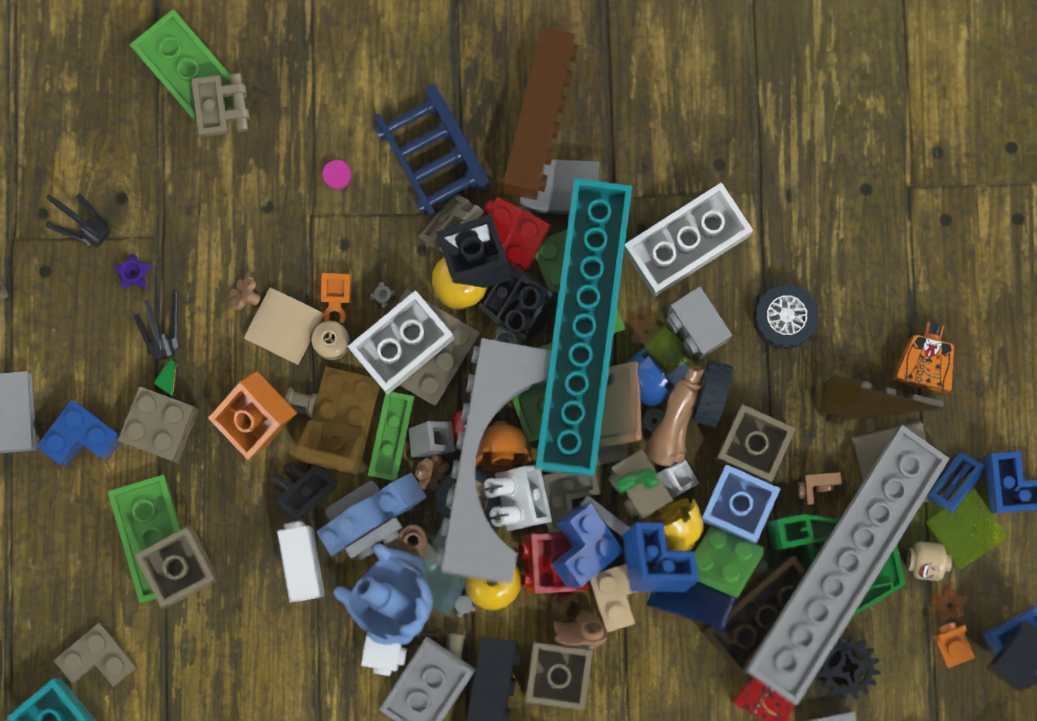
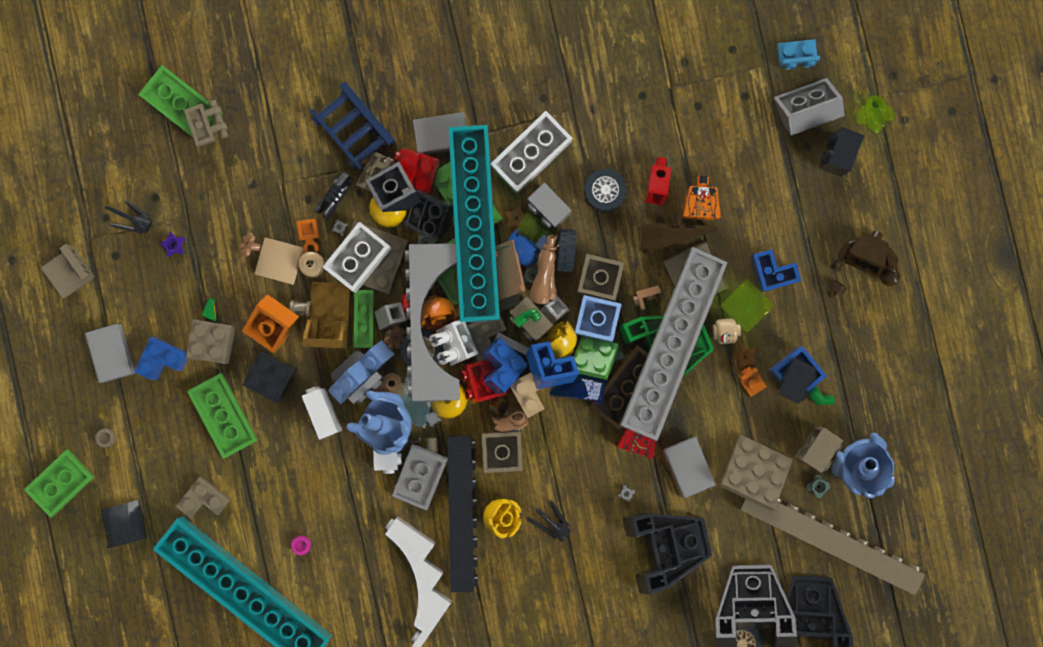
camera: 15 degrees left, 5 degrees up
black plant [134,291,180,361] -> none
dark tan brick [134,527,220,608] -> none
black hinge [270,462,337,522] -> none
dark pink tile [322,160,352,190] -> none
reddish brown brick [503,27,579,201] -> none
black gear [816,635,881,700] -> none
blue tile [927,451,985,514] -> none
none -> black brick [243,351,298,403]
none -> black hinge [314,172,353,220]
none -> red torso [644,157,671,206]

